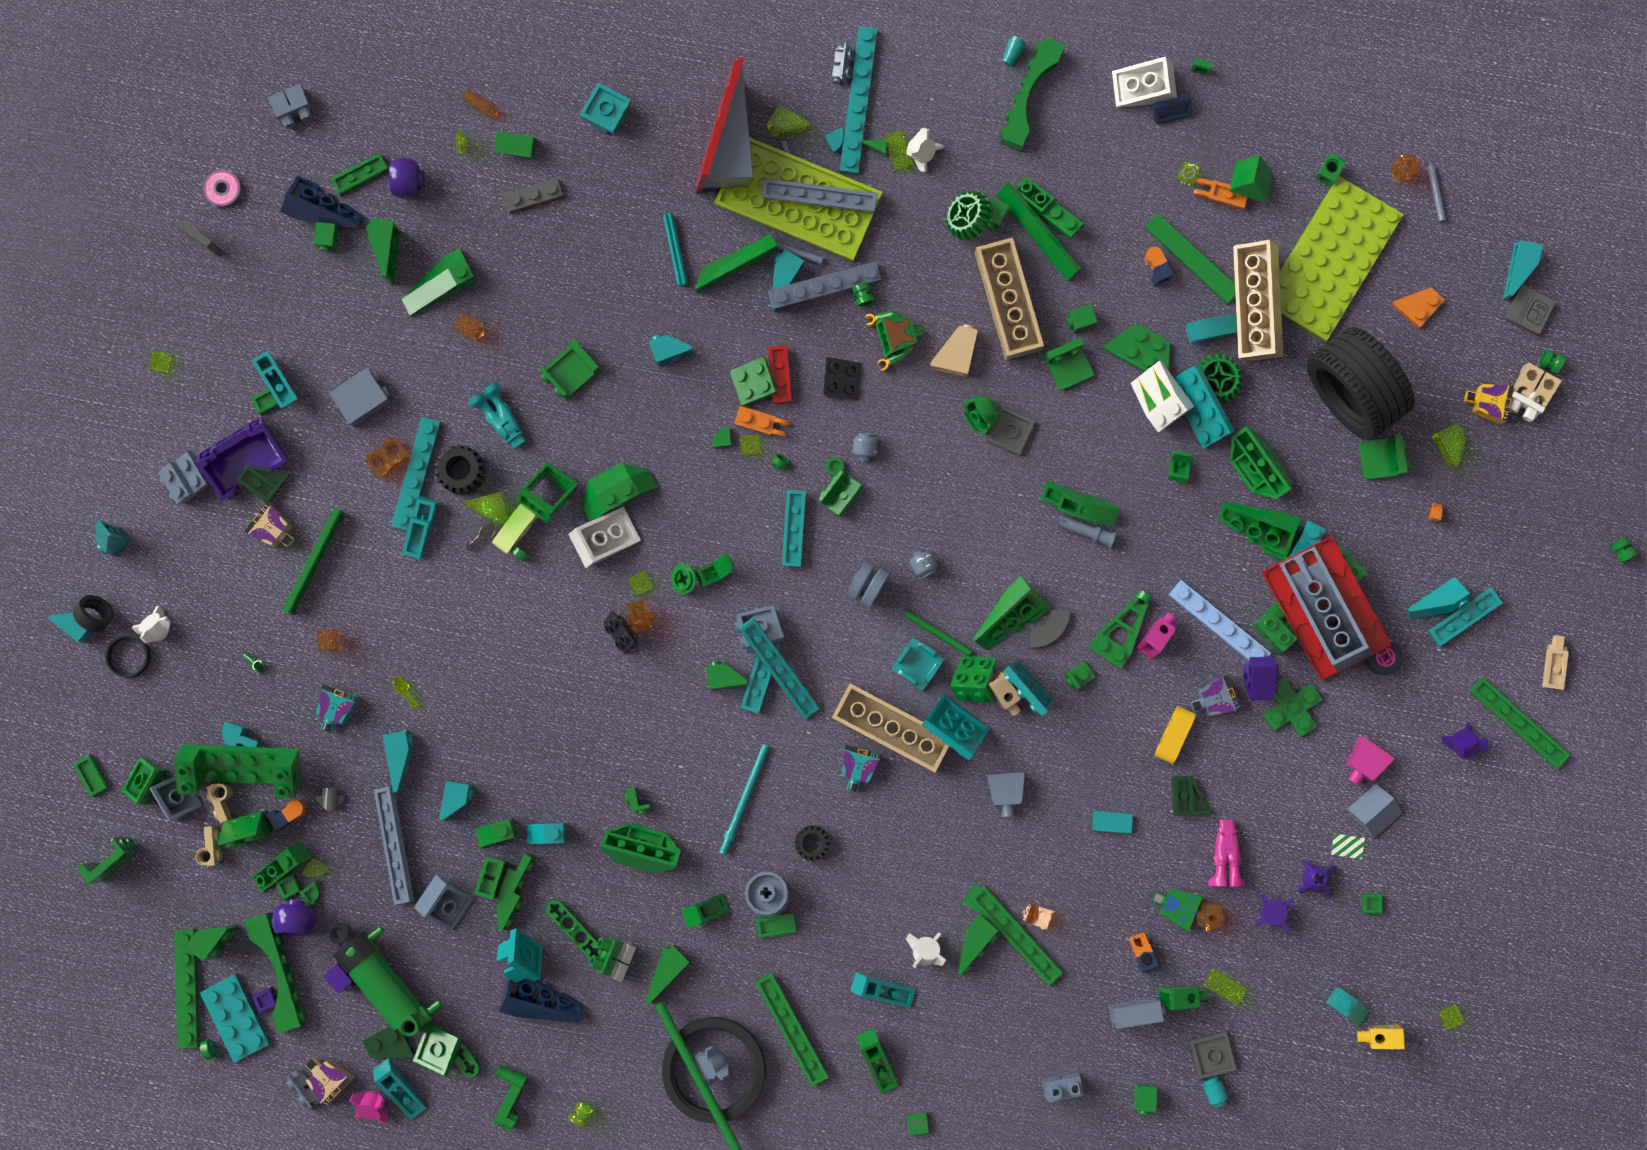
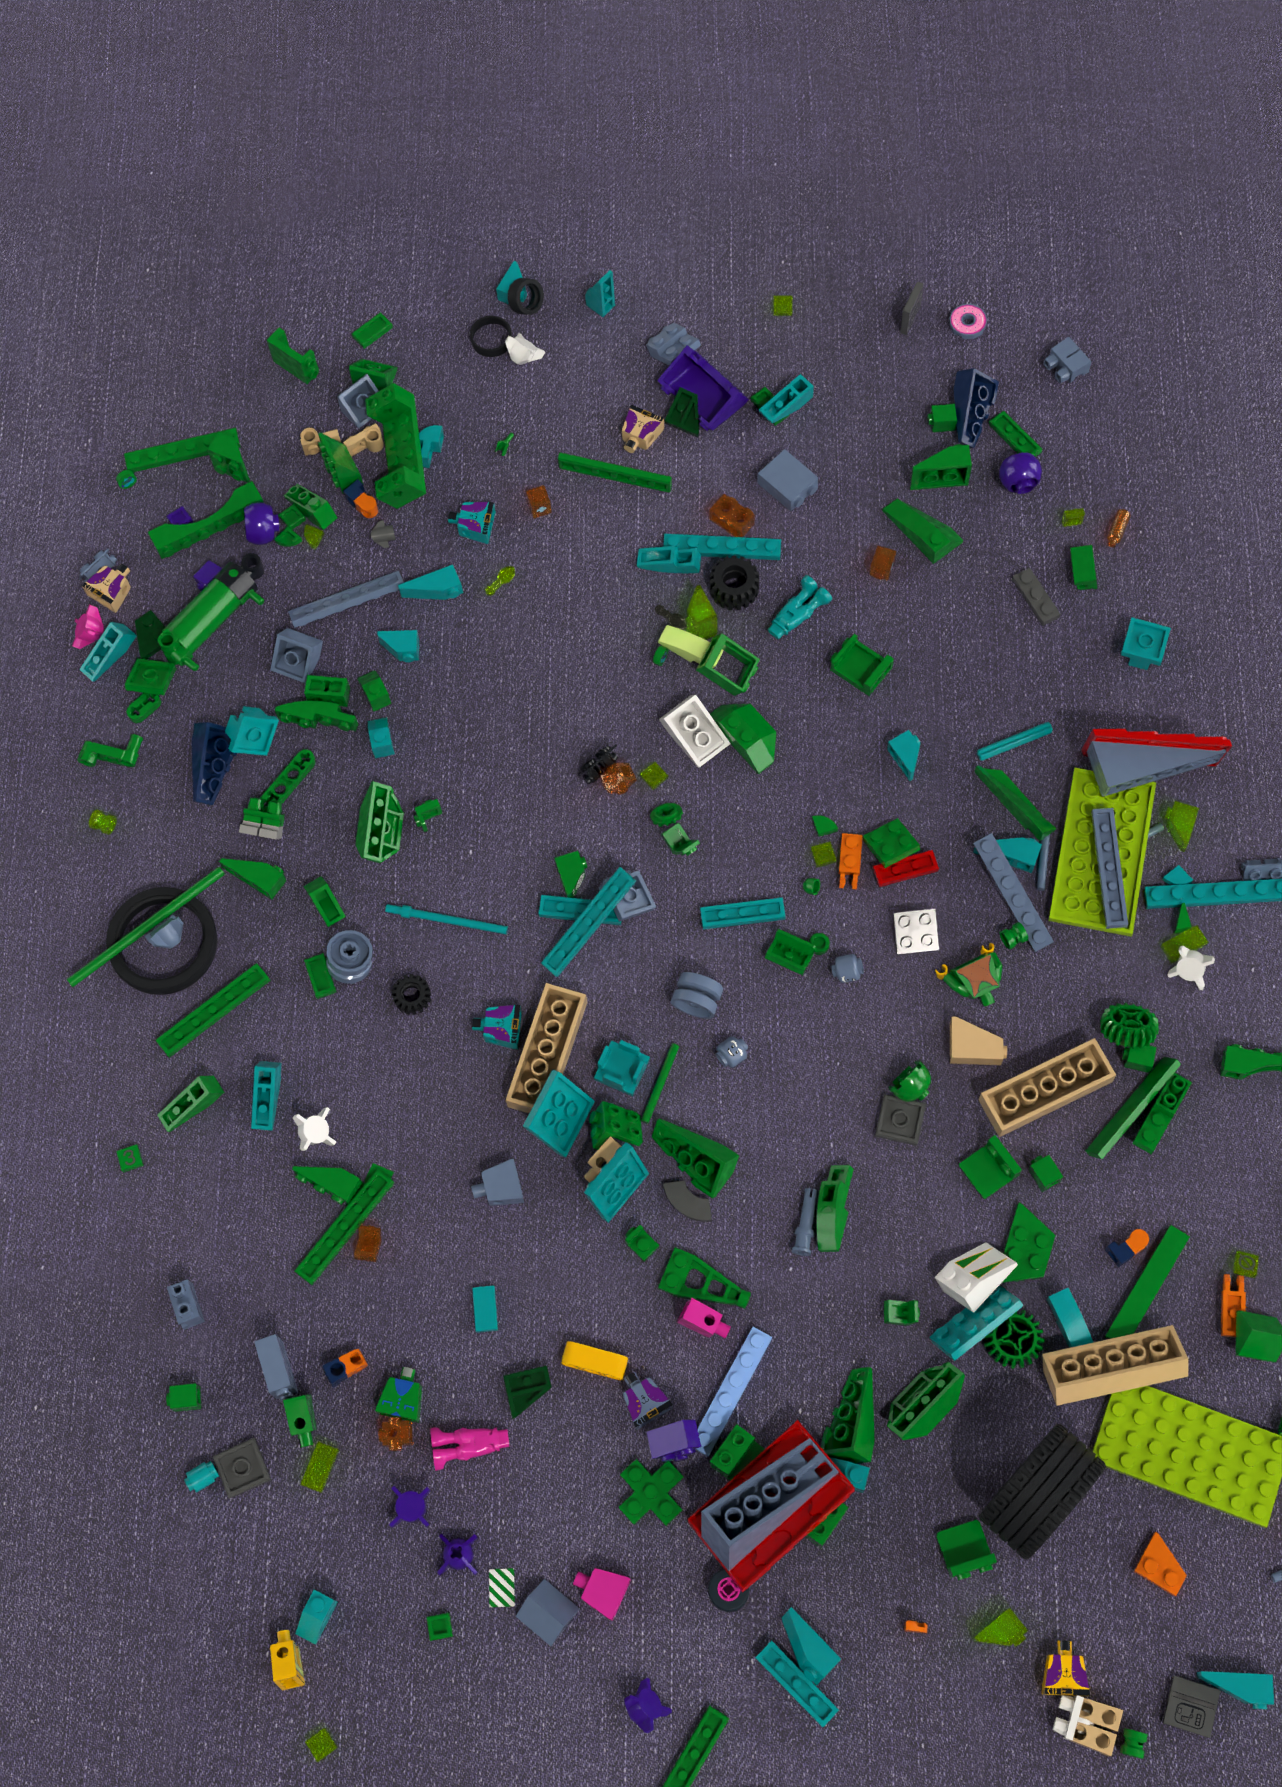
camera: 80 degrees right, 15 degrees down
teal plate [200,974,271,1063] -> none

